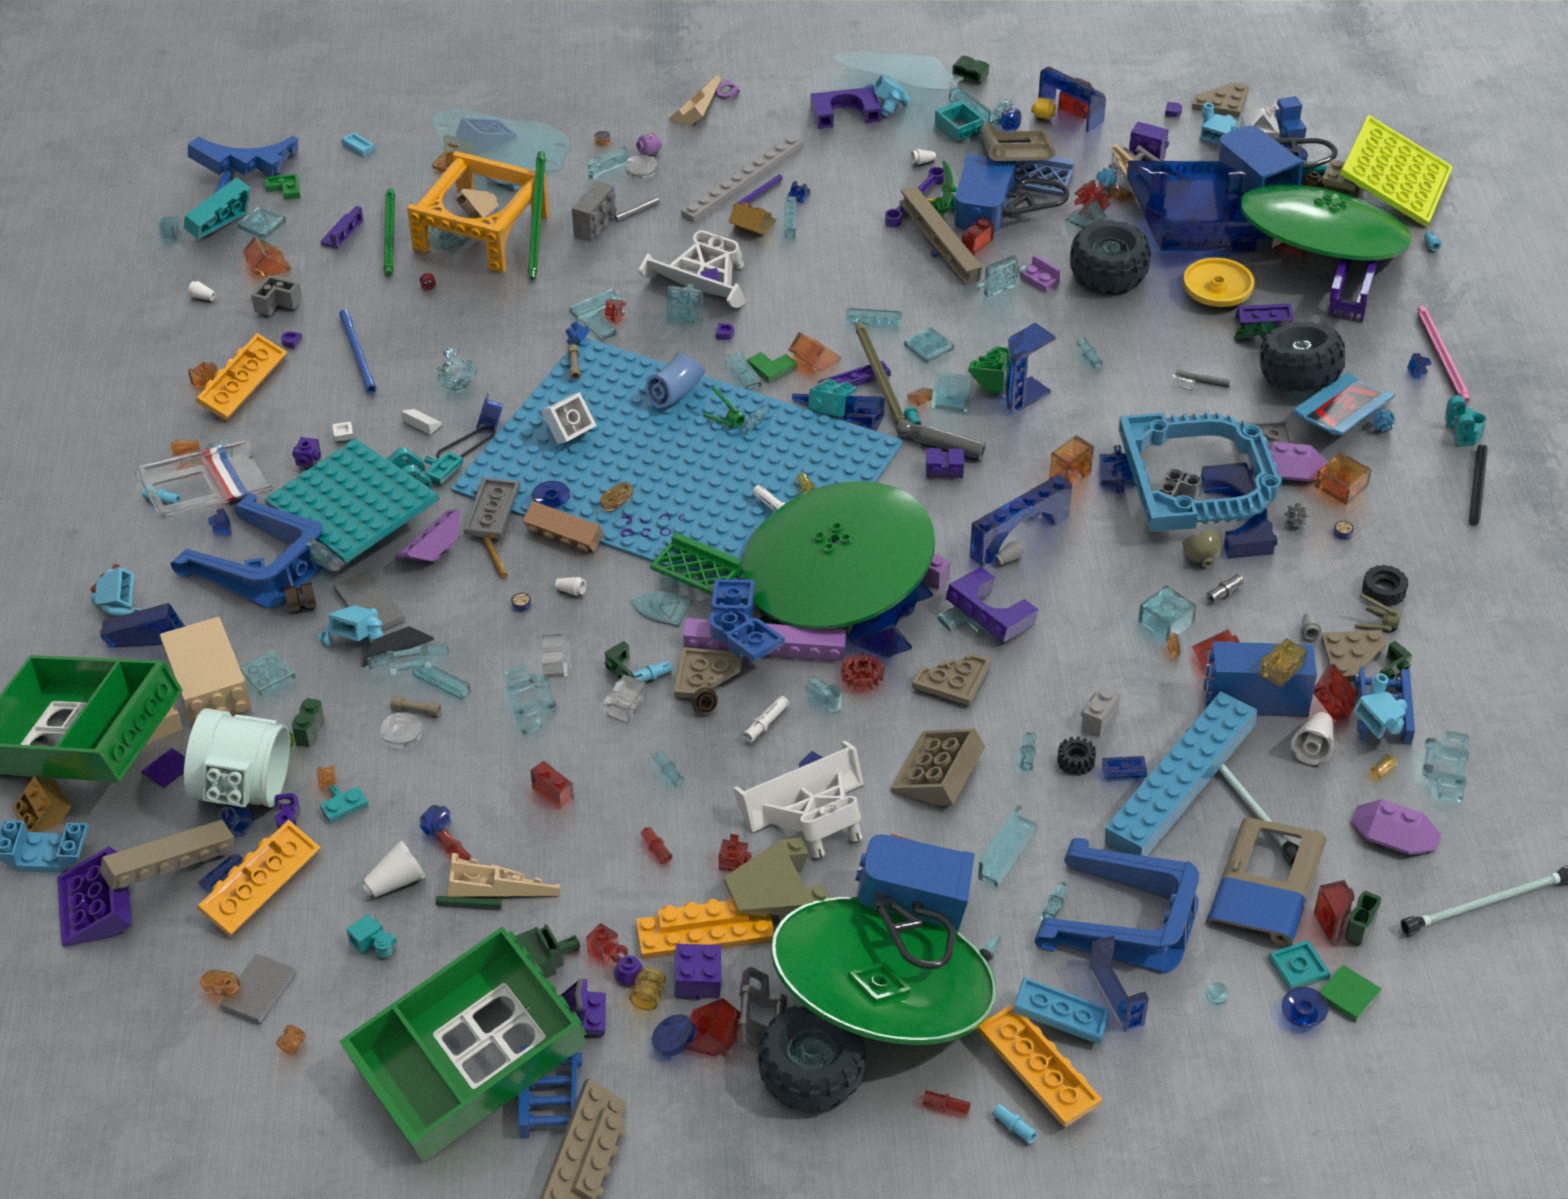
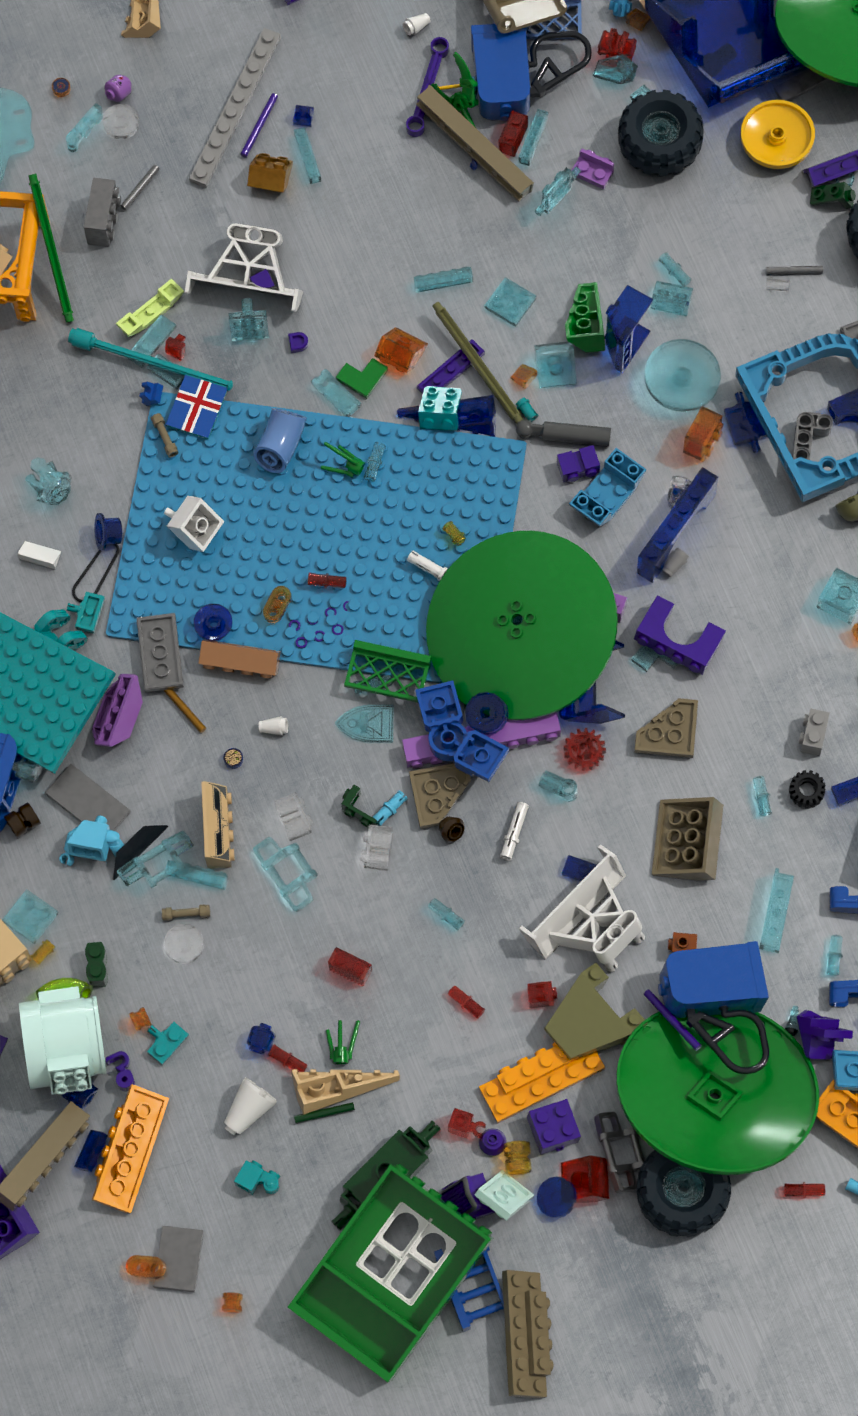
camera: 15 degrees left, 25 degrees up
none -> clear yellow pin [30,939,55,965]
none -> flag [68,328,233,439]
none -> yellowish green slope [116,279,184,337]
none -> tan slope [201,781,235,869]
none -> clear red axle [308,573,347,588]
none -> green plant [326,1020,360,1065]
none -> clear blue wheel [465,692,509,735]
none -> light aqua plate [475,1170,534,1221]
none -> clear light blue piece [519,109,549,166]
none -> dark azure slope [569,448,647,527]
none -> dark purple bar [643,989,702,1051]
none -> clear light blue dish [644,339,721,412]
none -> clear light blue bracket [650,281,693,316]
none -> dark purple piece [797,1010,853,1060]

